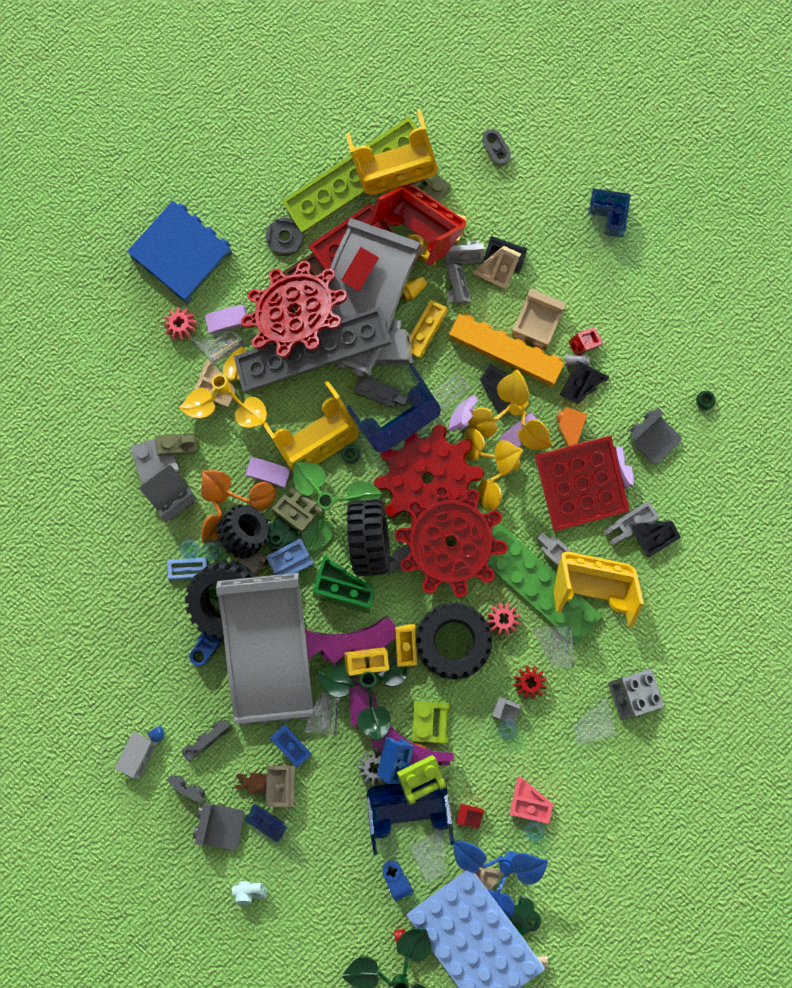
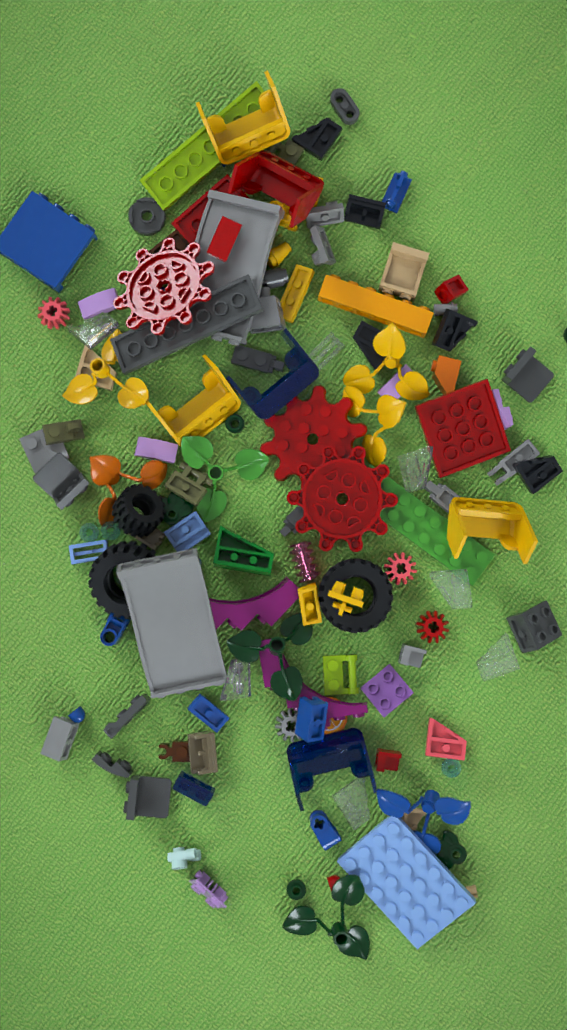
camera: 10 degrees left, 5 degrees up
yellow brick [344,647,389,676] -> none
black tyre [347,499,390,577] -> none
lime plate [397,755,446,805] -> none
lavender slope [449,395,478,432] -> none
tan wing [473,246,521,289] -> none
clear light blue plate [498,719,518,739] -> none
clear blue brick [588,188,631,238] -> none
none -> lavender hinge [189,870,228,908]
none -> dark grey brick [262,267,289,289]
none -> dark green plate [287,879,306,900]
none -> clear pink piece [288,541,321,583]
none -> black wing [292,118,343,161]
none -> yellow hips [327,581,364,616]
none -> medium lavender hinge [360,664,414,717]
none -> blue hinge [382,171,412,214]
none -> clear wing [397,446,433,493]

